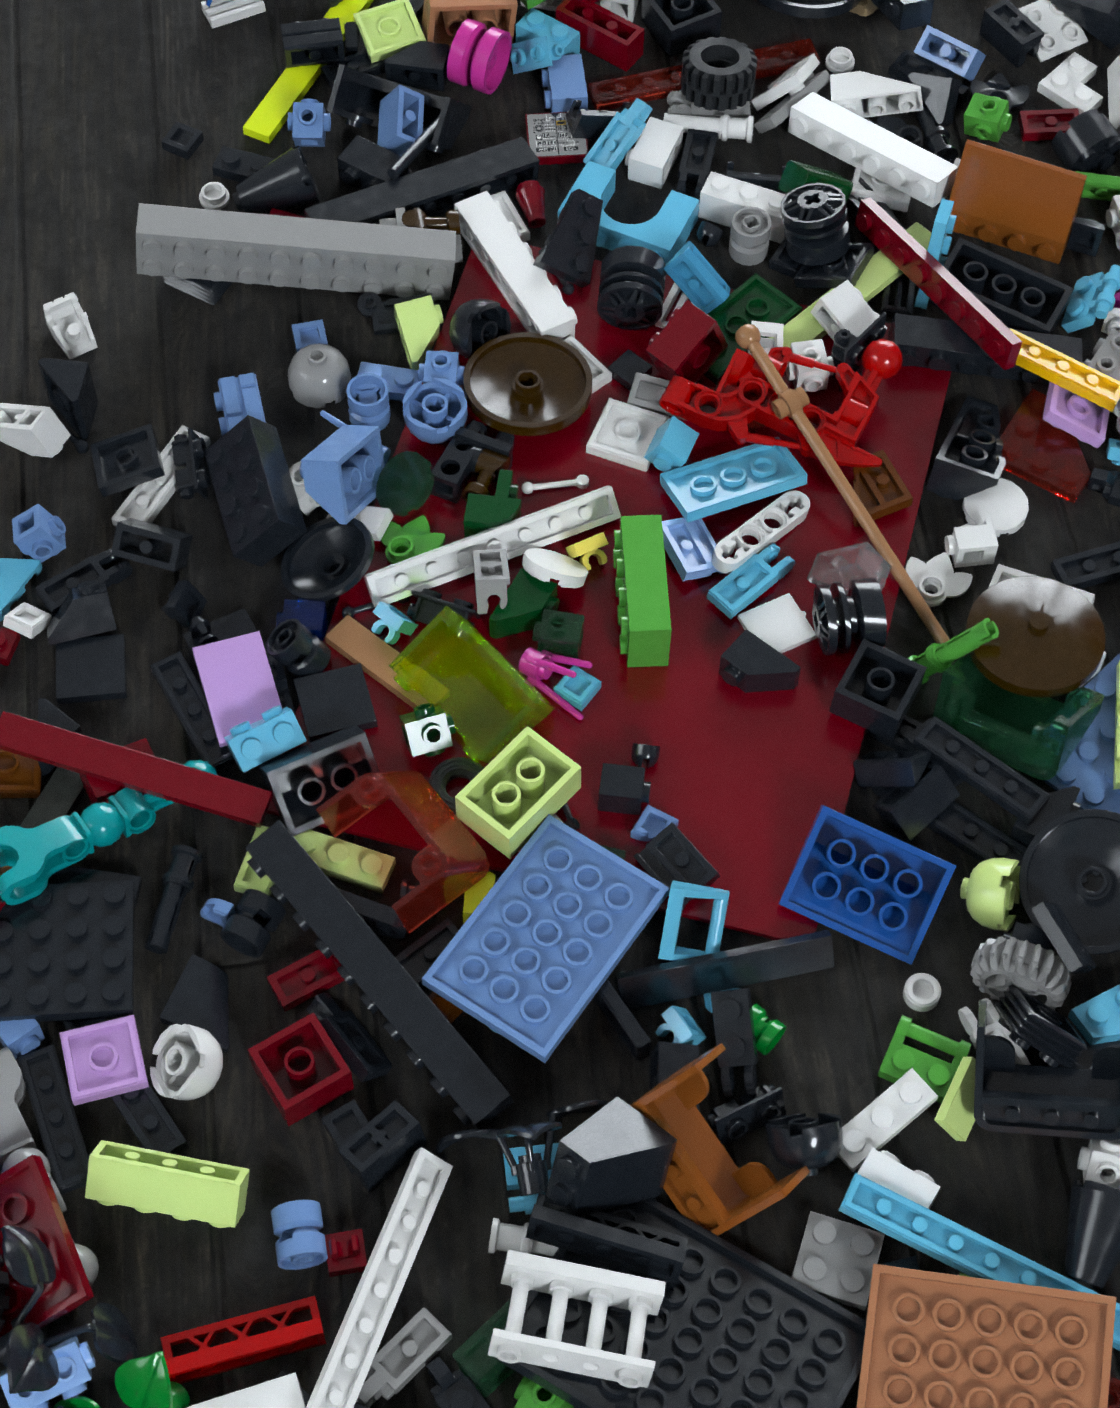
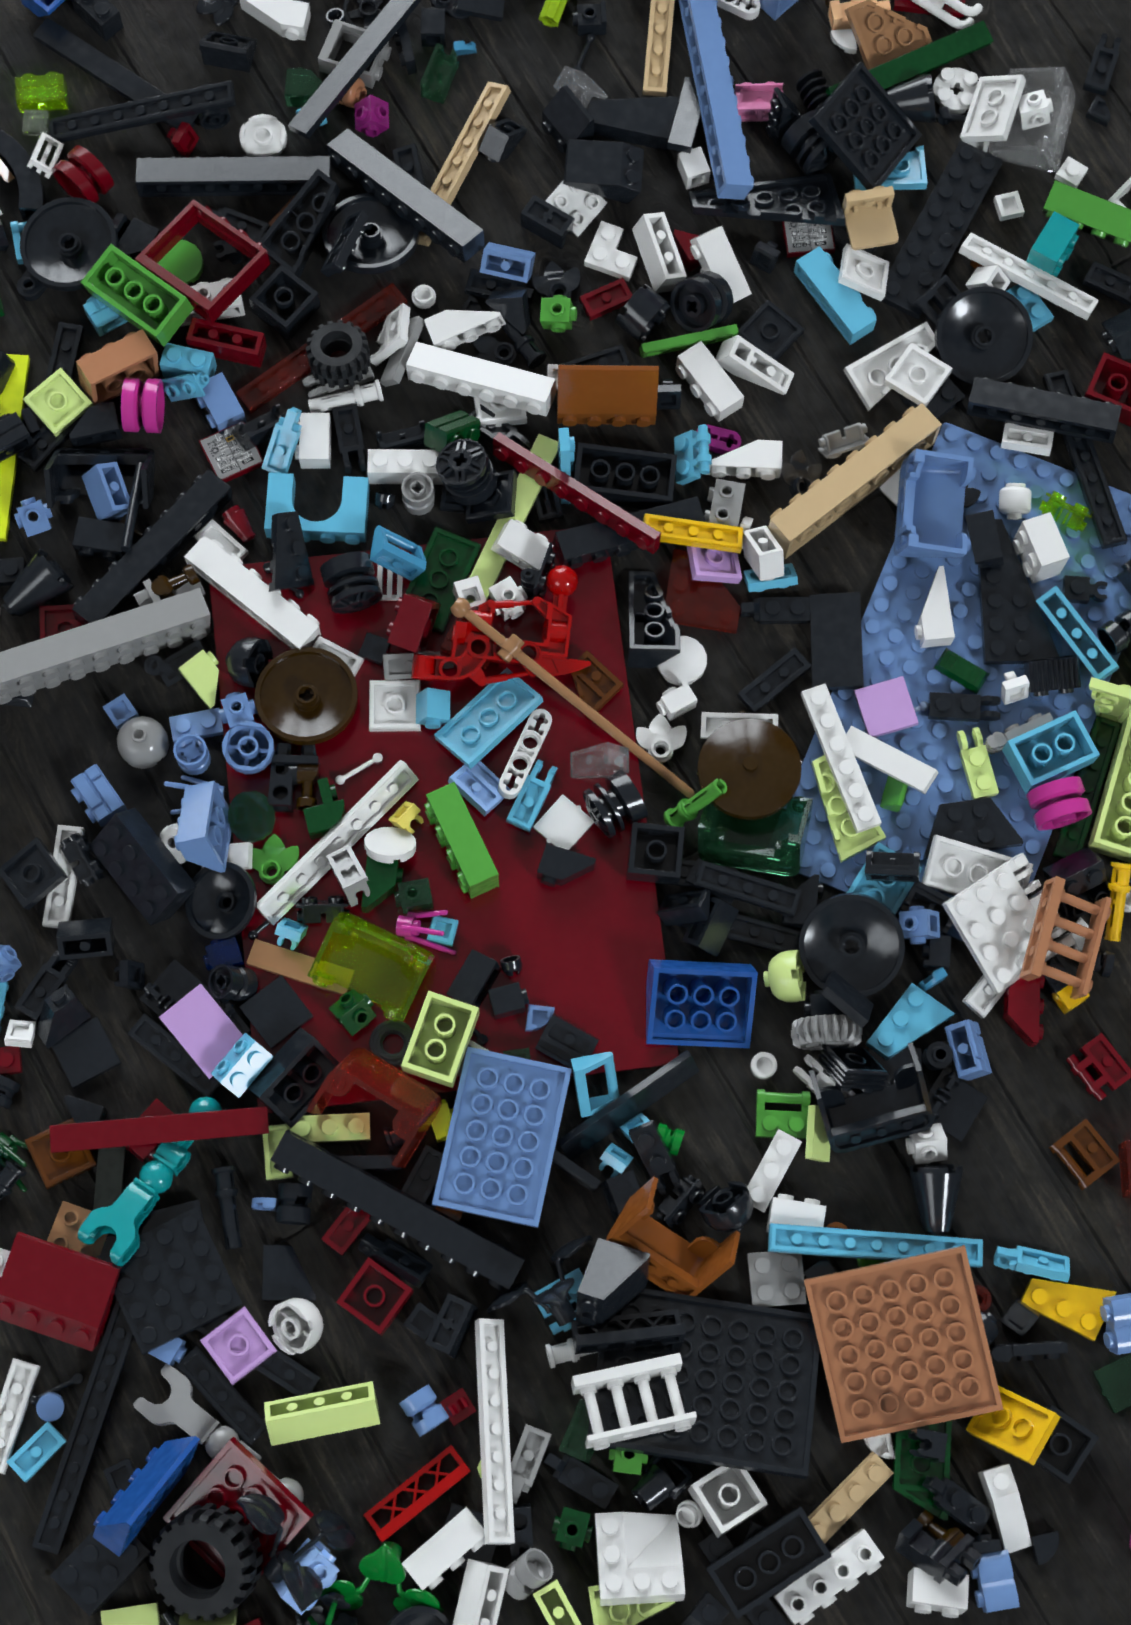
camera: 25 degrees left, 15 degrees up
none -> black hinge [446,949,502,1008]

